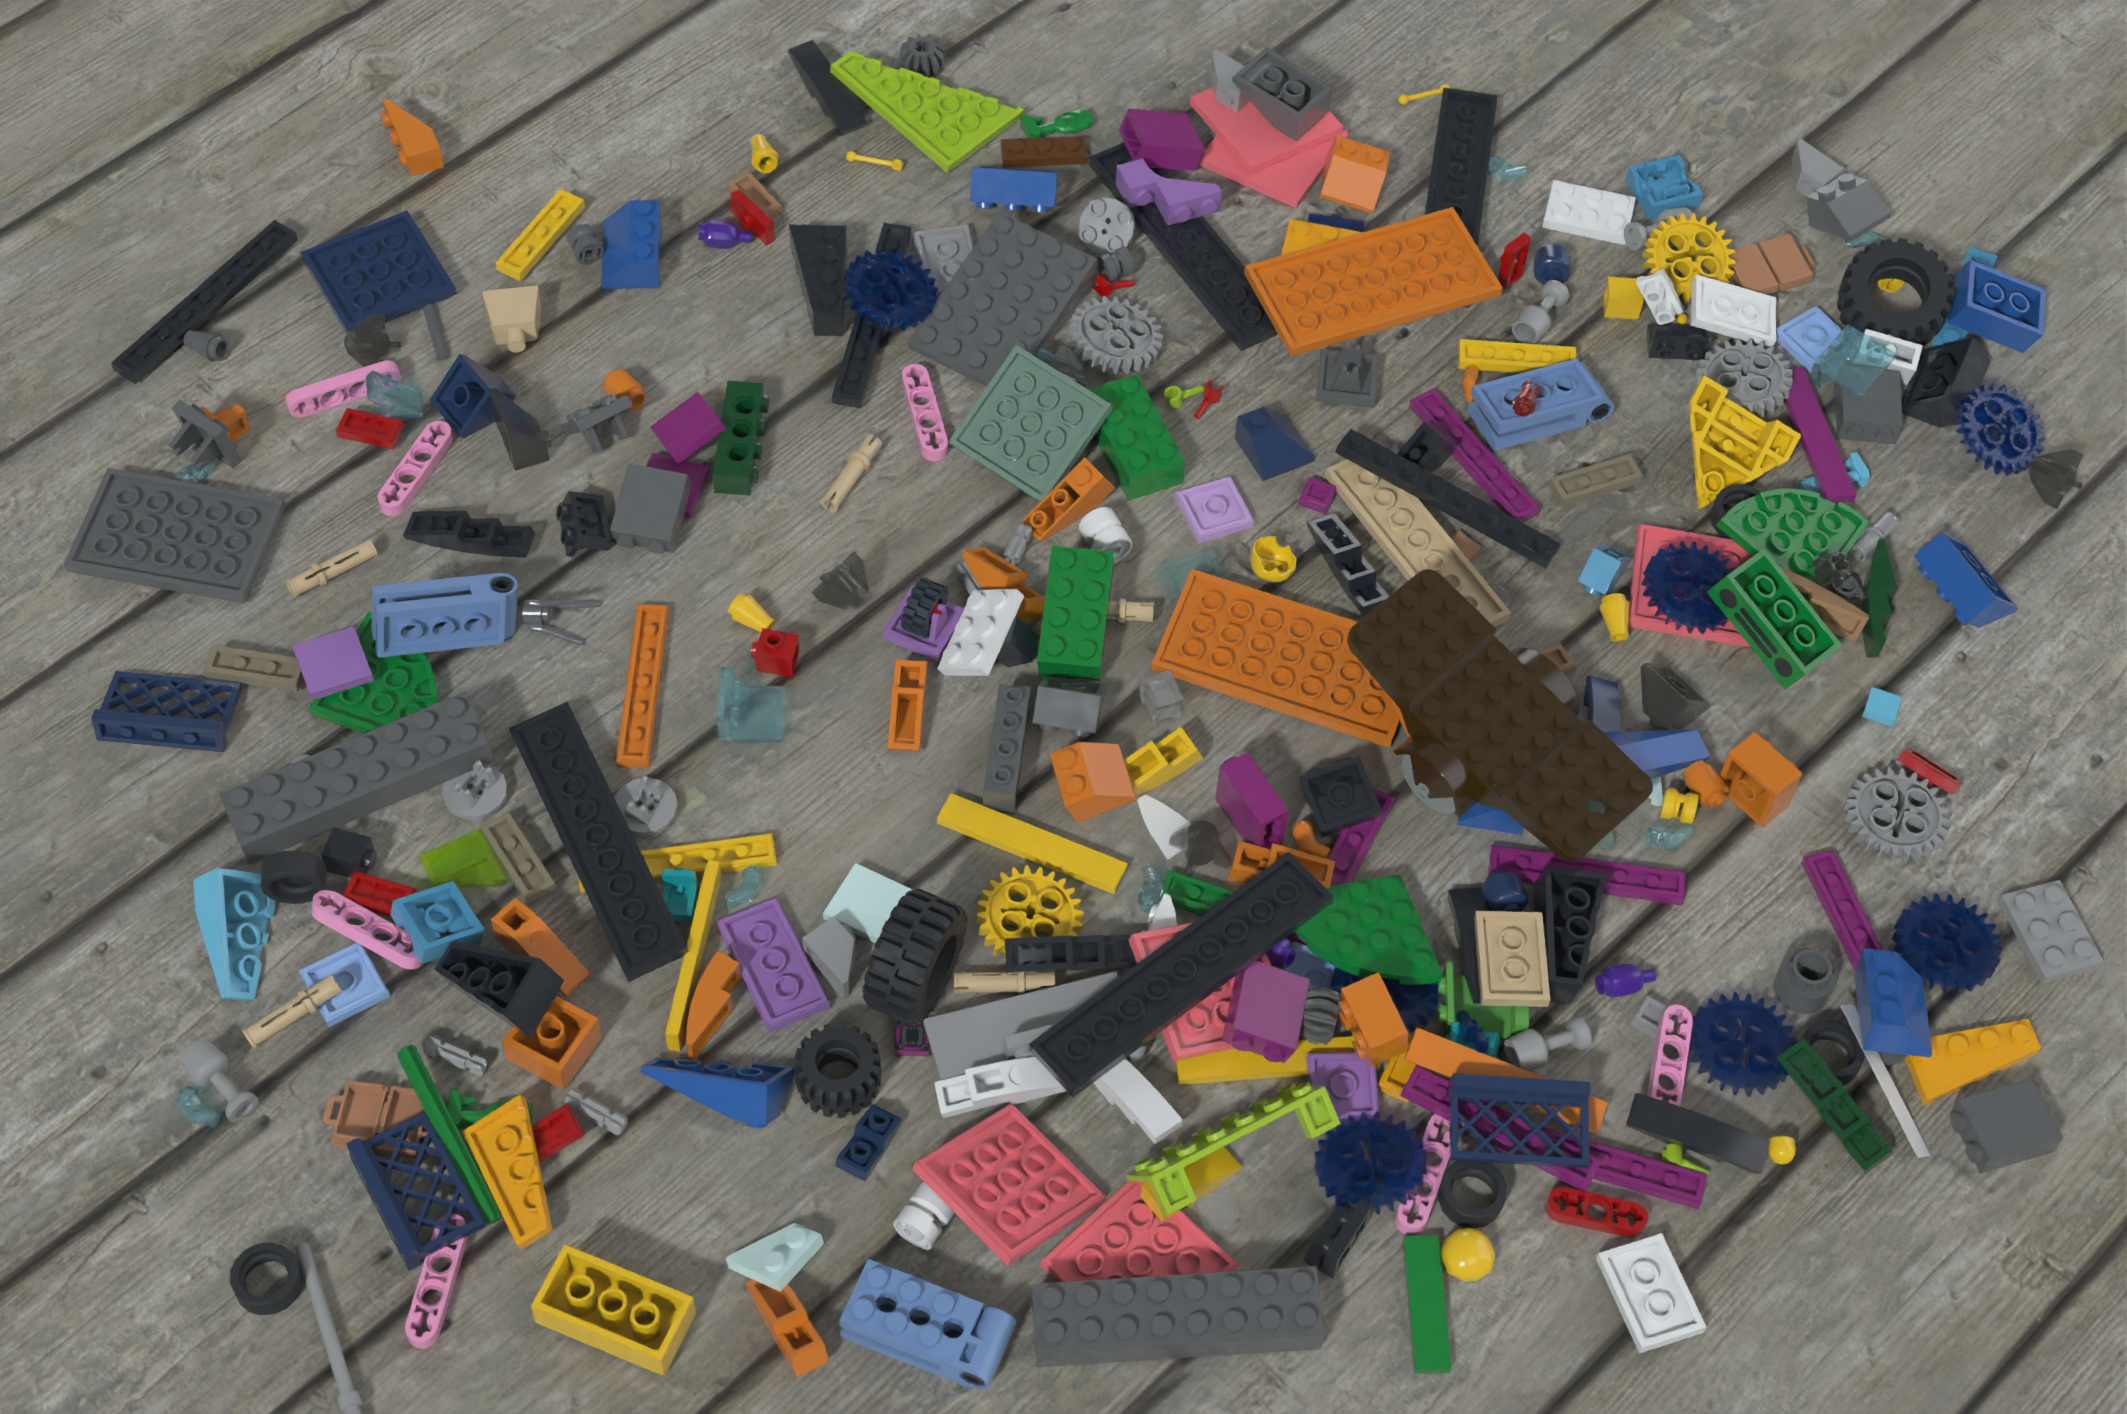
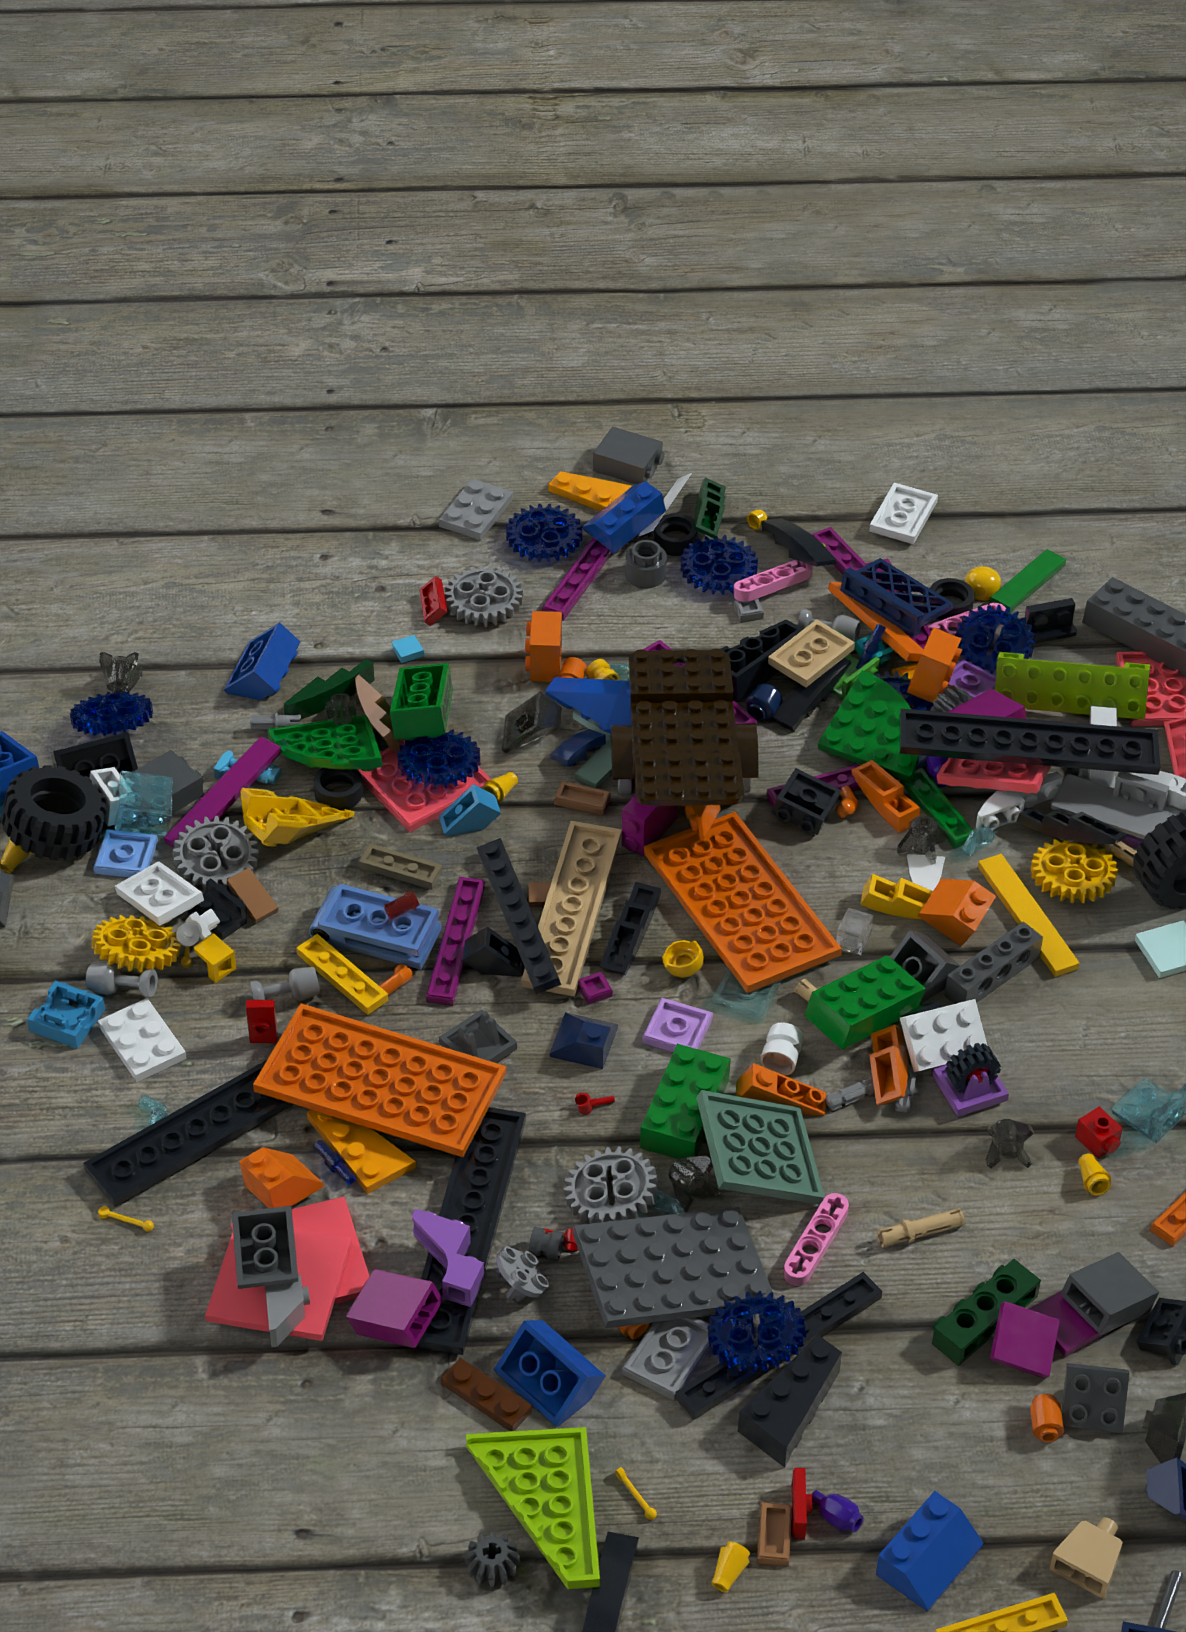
camera: 135 degrees left, 10 degrees down
dark grey wheel [566,224,604,265] -> none
orange slope [888,660,928,752] -> none
green piece [1020,108,1093,138] -> none
lime hand [1164,385,1204,409] -> none
magenta brick [1215,753,1289,849] -> none
dark blue head [1533,244,1571,285] -> none
red beam [1545,1187,1648,1238] -> none
dark purple plant [1595,964,1656,998] -> none
nougat piece [1728,234,1816,295] -> none
none -> medium nougat tile [226,868,279,924]

